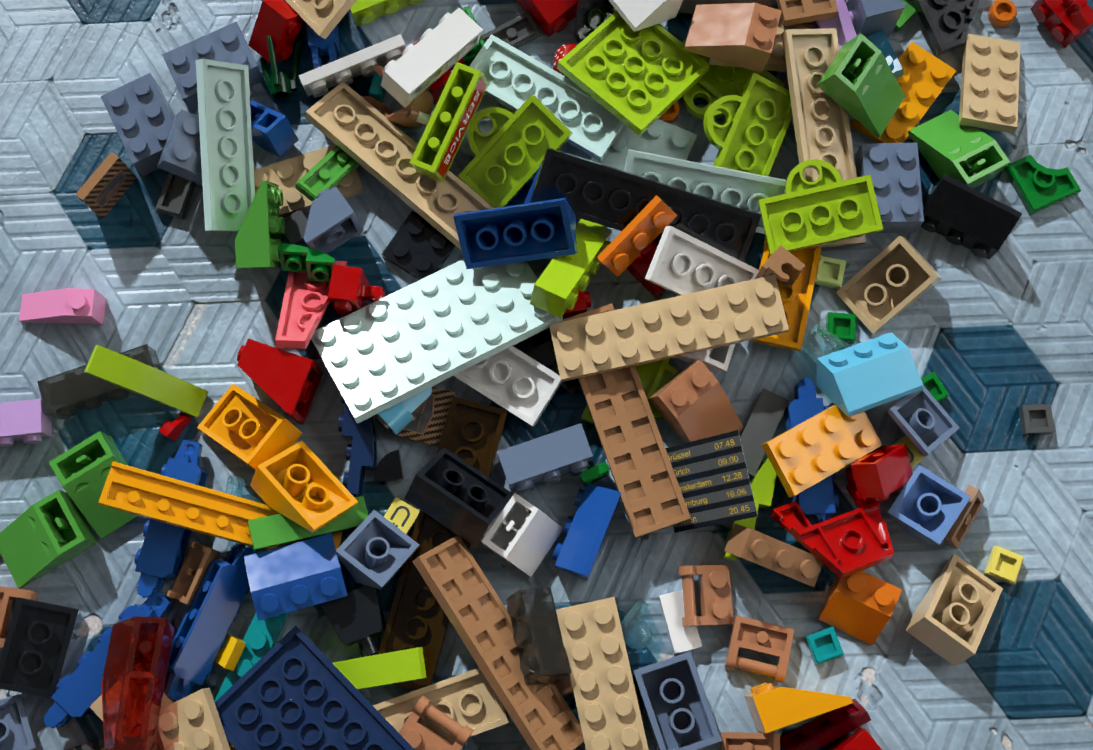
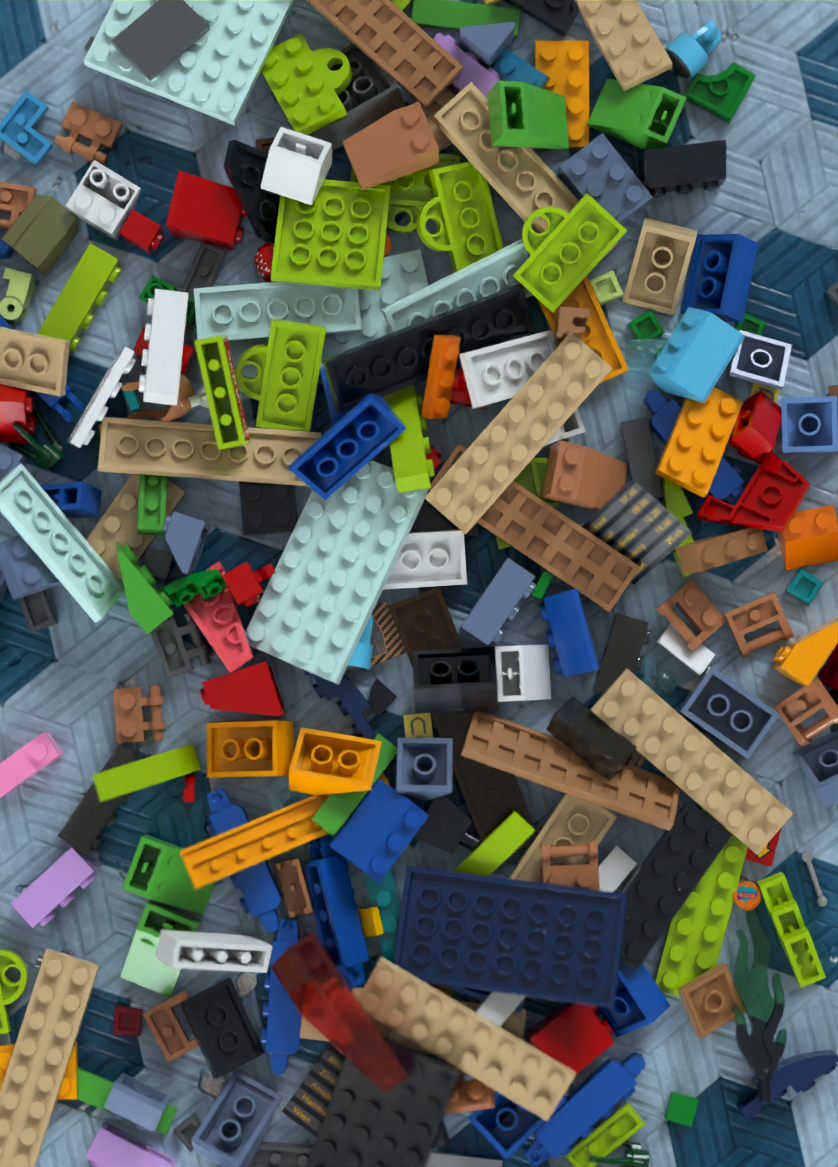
camera: 40 degrees left, 10 degrees up
none -> nougat plate [113,685,166,743]
none -> dark grey plate [150,613,212,679]
none -> white brick [155,930,273,973]
none -> clear smoke brick [592,613,651,695]
none -> medium azure piece [664,21,722,79]
none -> blue slope [680,234,758,323]

